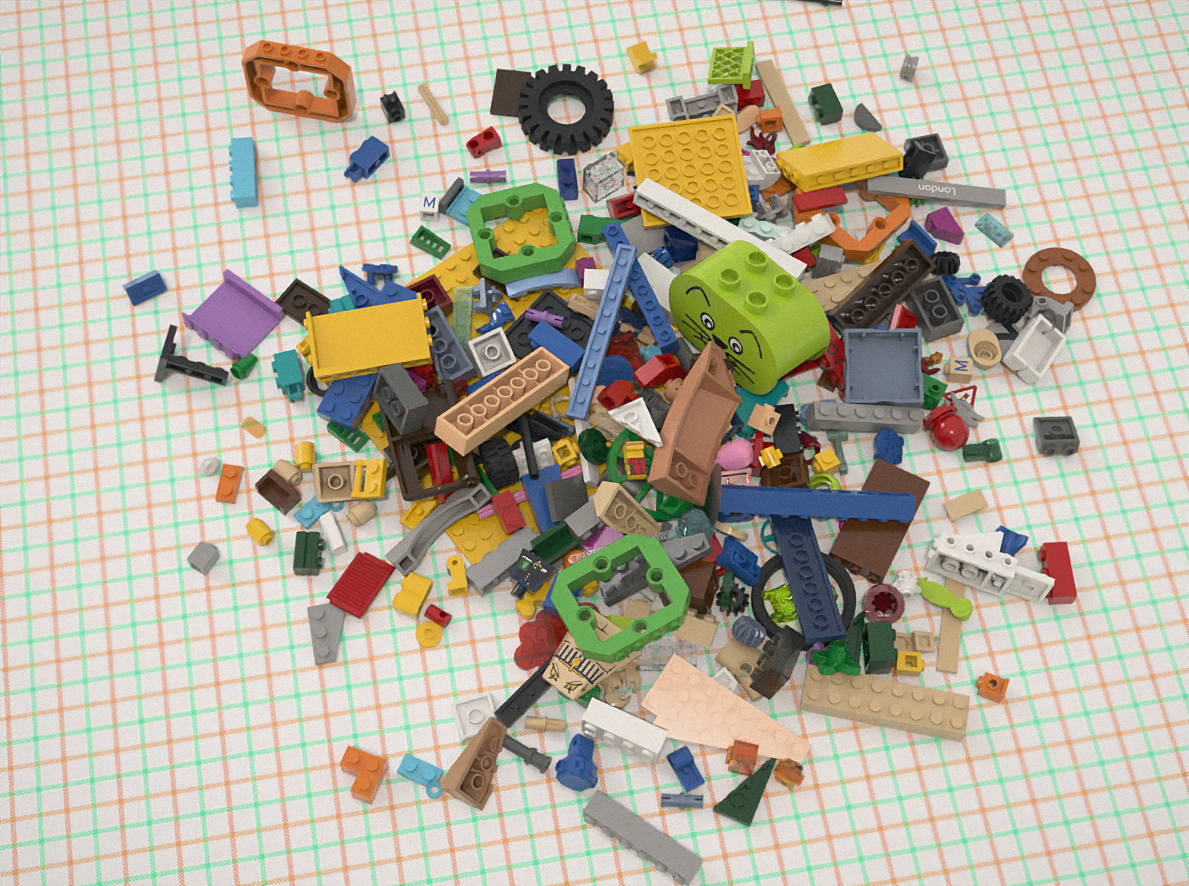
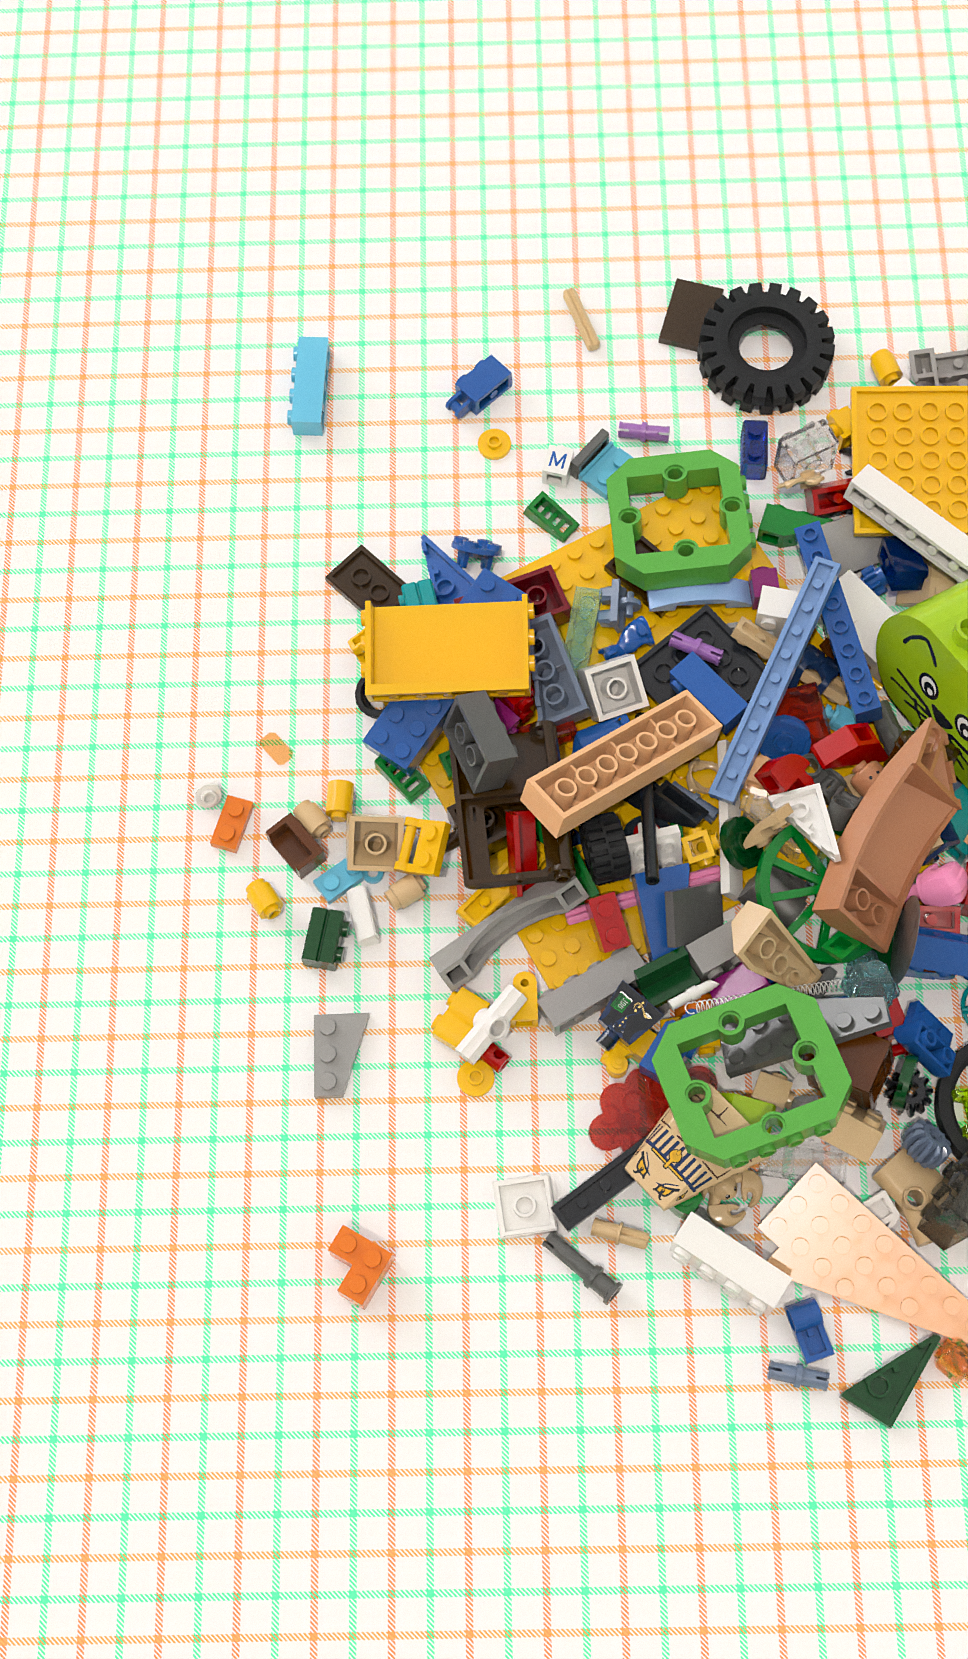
camera: 15 degrees right, 5 degrees up
blue panel [122,270,167,305] -> none
black piece [154,324,229,386] -> none
medium lavender panel [182,269,285,361] -> none
light grey brick [187,541,220,576] -> none
green cone [230,353,258,380] -> none
orange panel [241,40,357,123] -> none
teal brick [271,349,305,403] -> none
red window [326,552,396,619] -> none
black brick [380,91,405,124] -> none
medium azure hinge [397,753,443,799] -> none
medium nougat wedge [440,716,506,810] -> none
red leg [466,126,502,158] -> none
blue piece [555,733,598,792] -> none
light grey brick [583,791,703,886] -> none
leg [622,441,646,480] -> none
yellow brick [626,41,658,73] -> none
tan tile [711,520,749,541] -> none
clear orange brick [725,740,759,776] -> none
none -> white piece [455,984,527,1065]
none -> yellow piece [478,429,511,460]
none -> white piece [668,979,719,1011]
none -> tan slope [743,802,794,849]
none -> tan plate [777,469,825,489]
none -> yellow brick [870,349,903,386]

